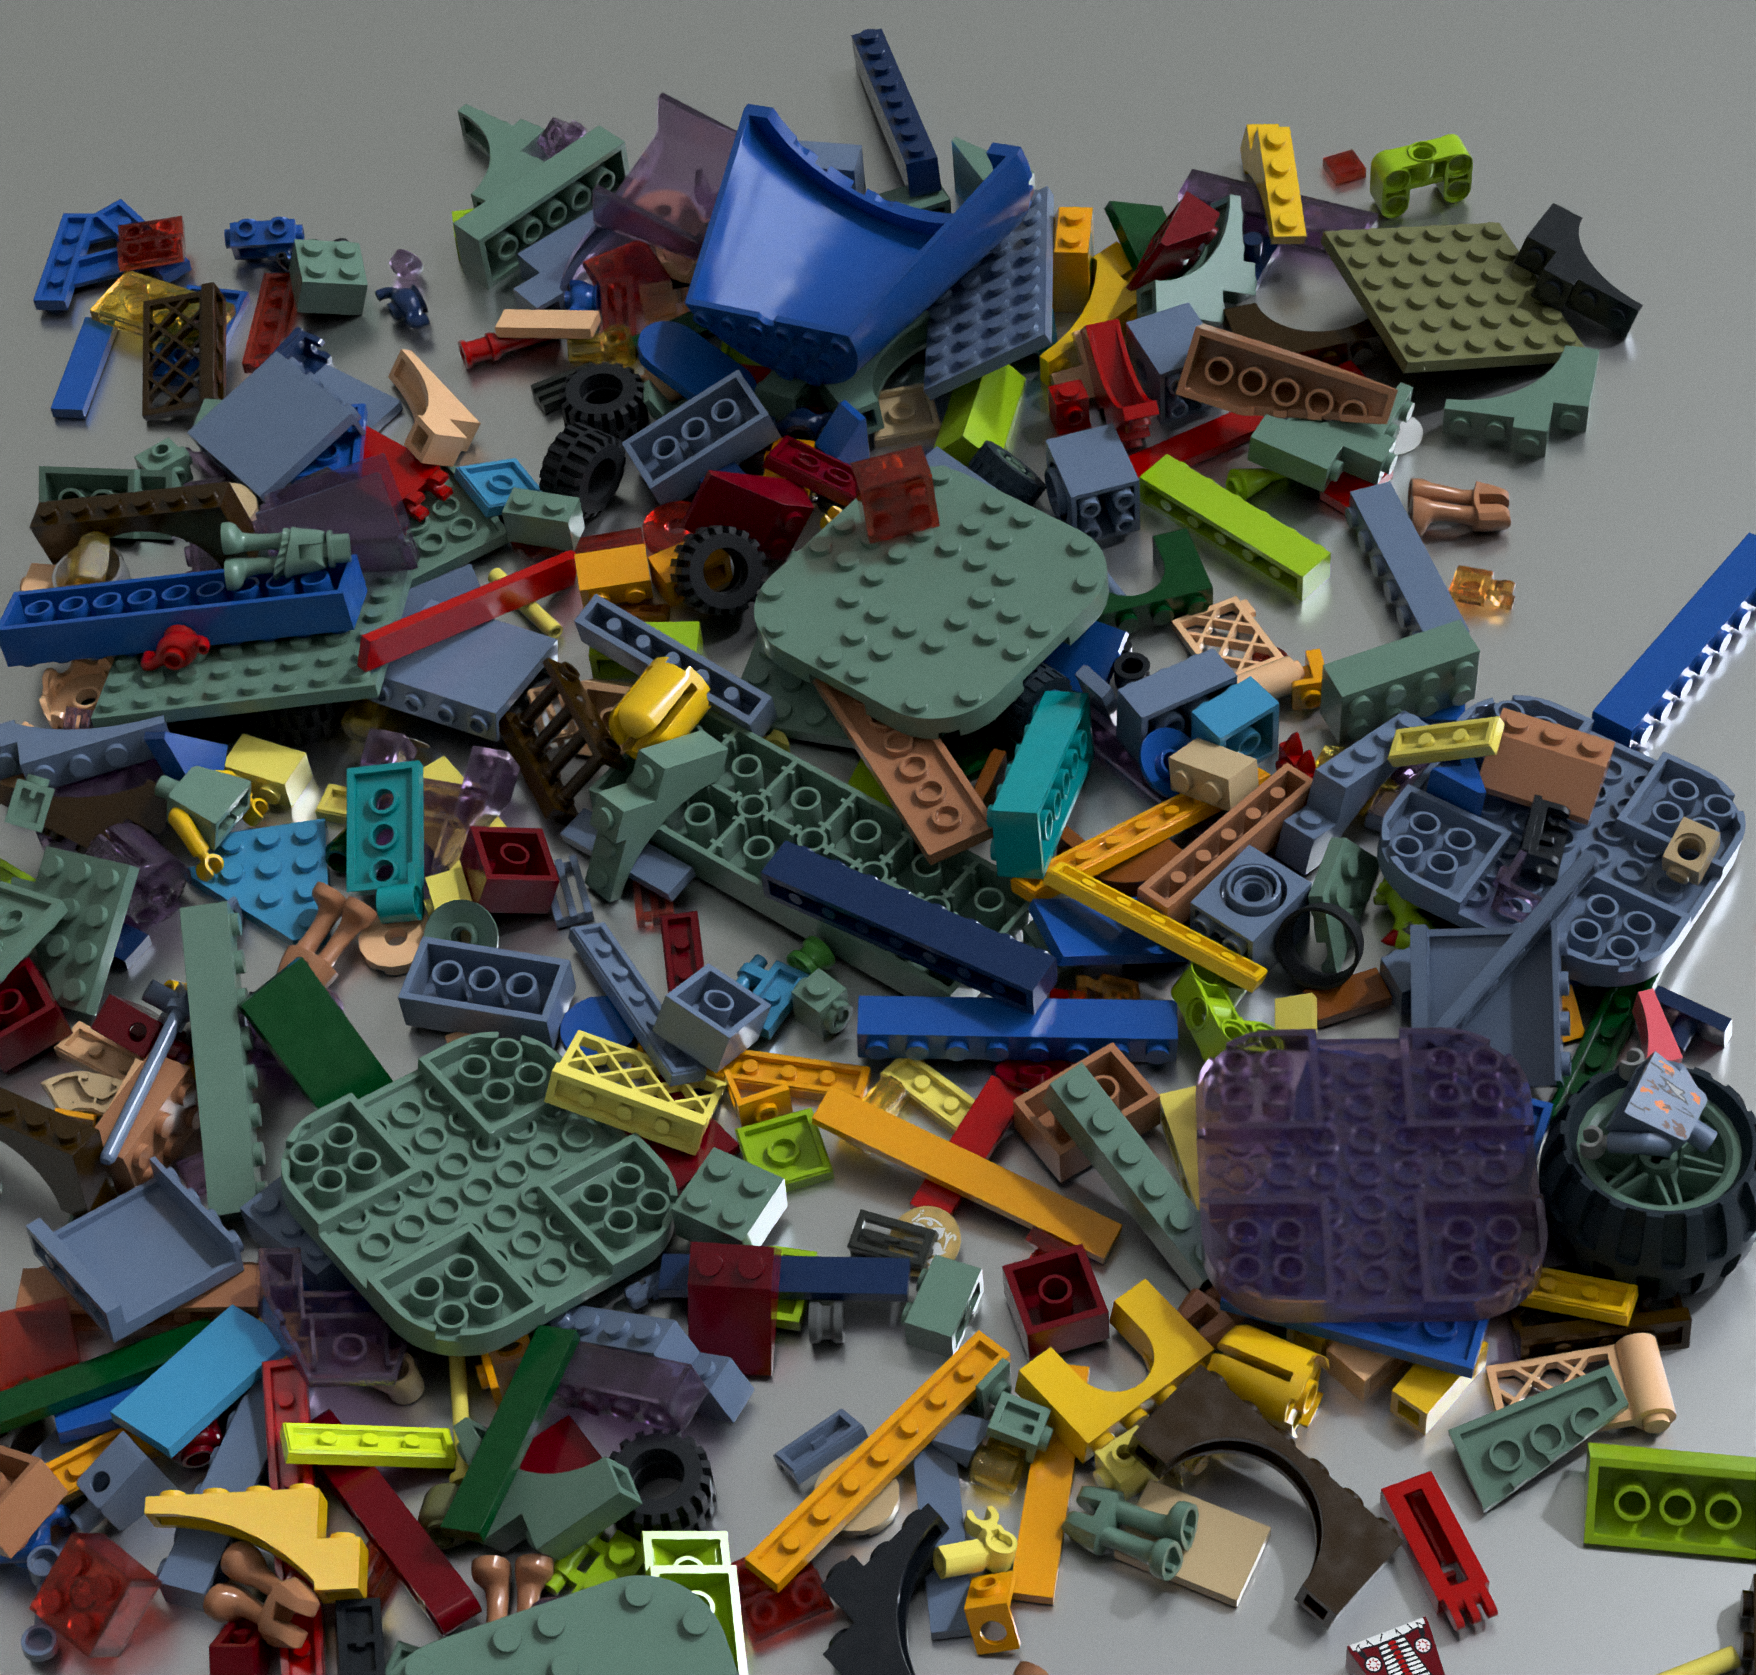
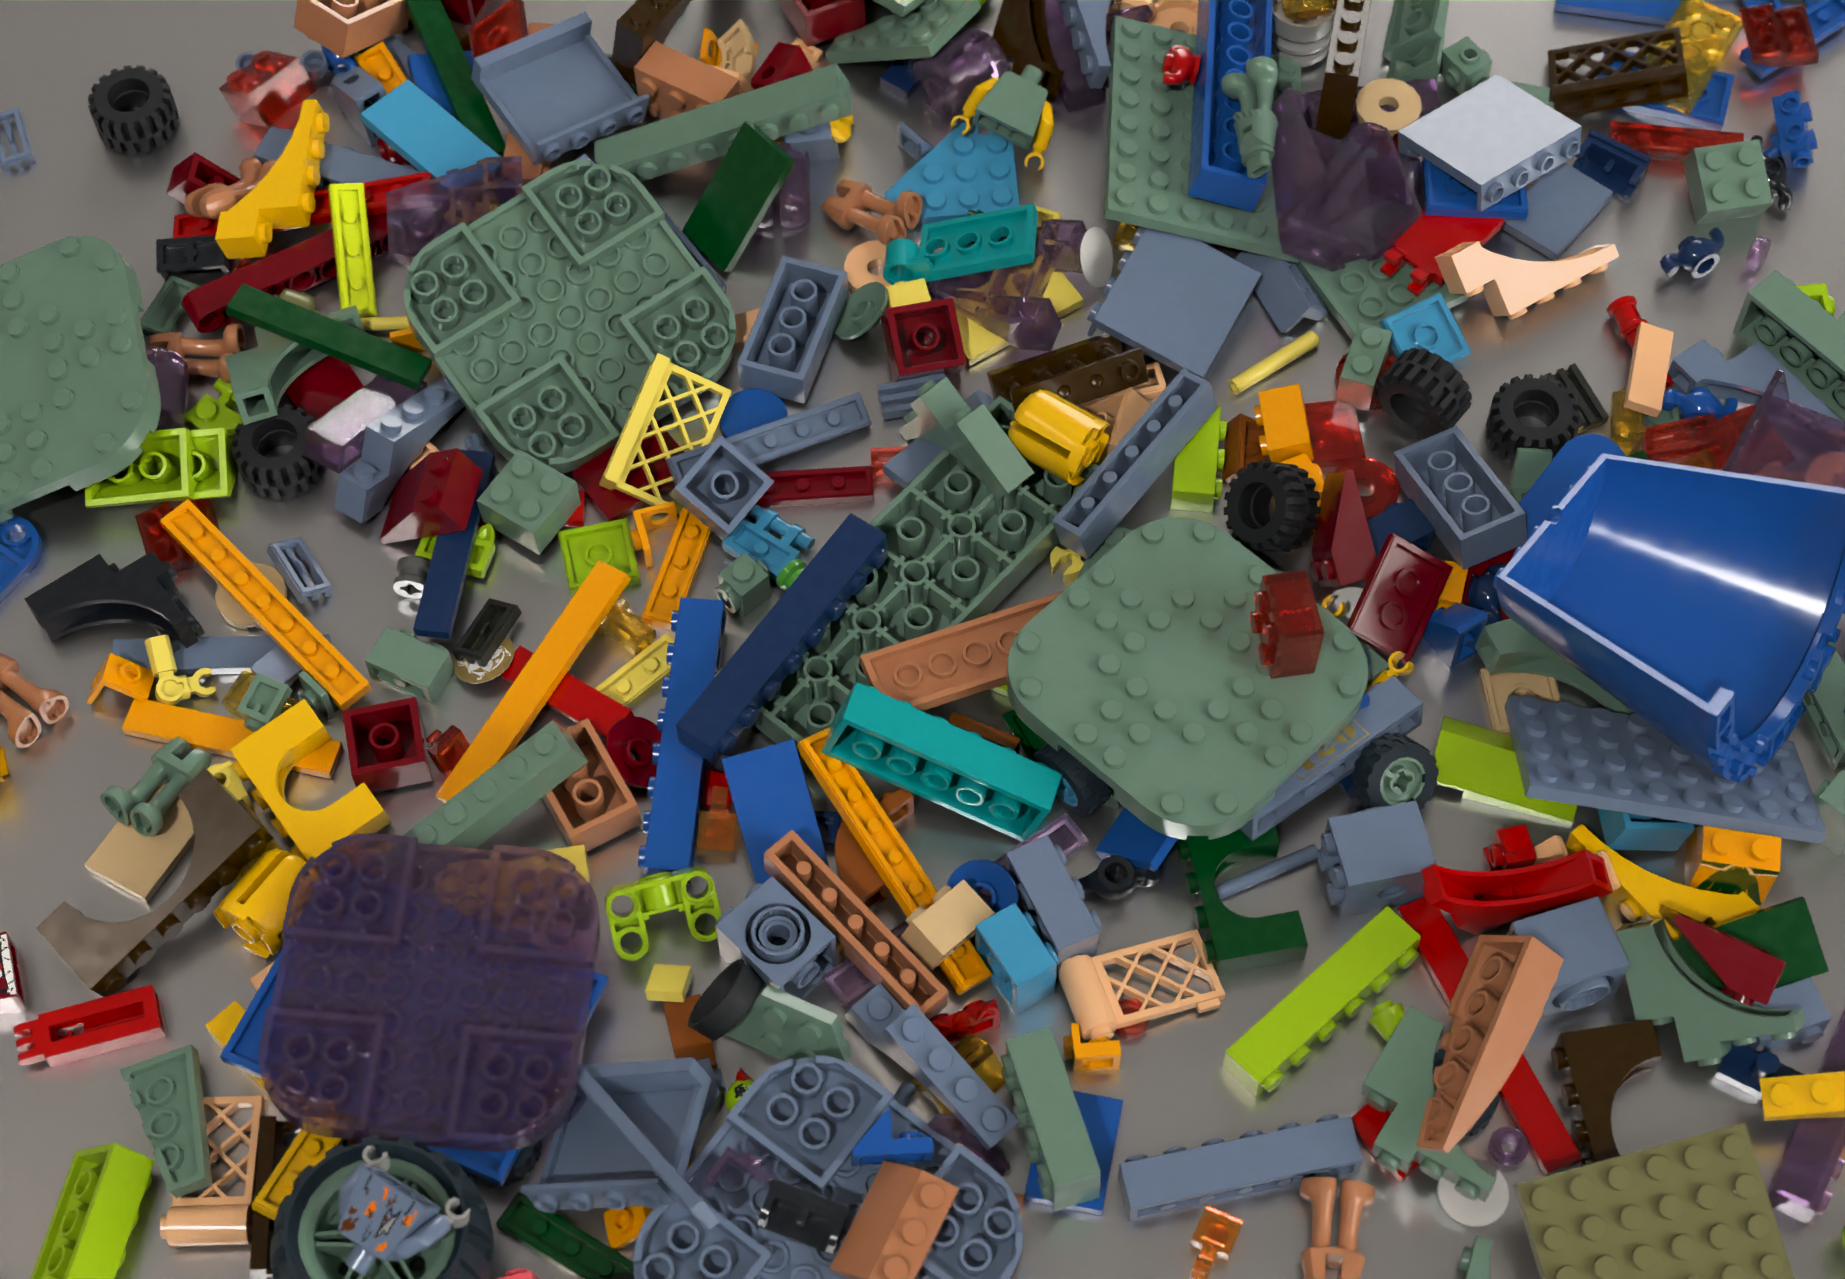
camera: 90 degrees right, 10 degrees up
sand blue bar [100,998,190,1165] -> none
blue slope [144,731,228,781] -> none
light yellow brick [224,734,313,808] -> none
red tile [357,550,577,672] -> none
yellow tile [1042,862,1268,993] -> none
sand blue tile [1075,665,1117,727] -> none
light yellow tile [1388,716,1505,767] -> none

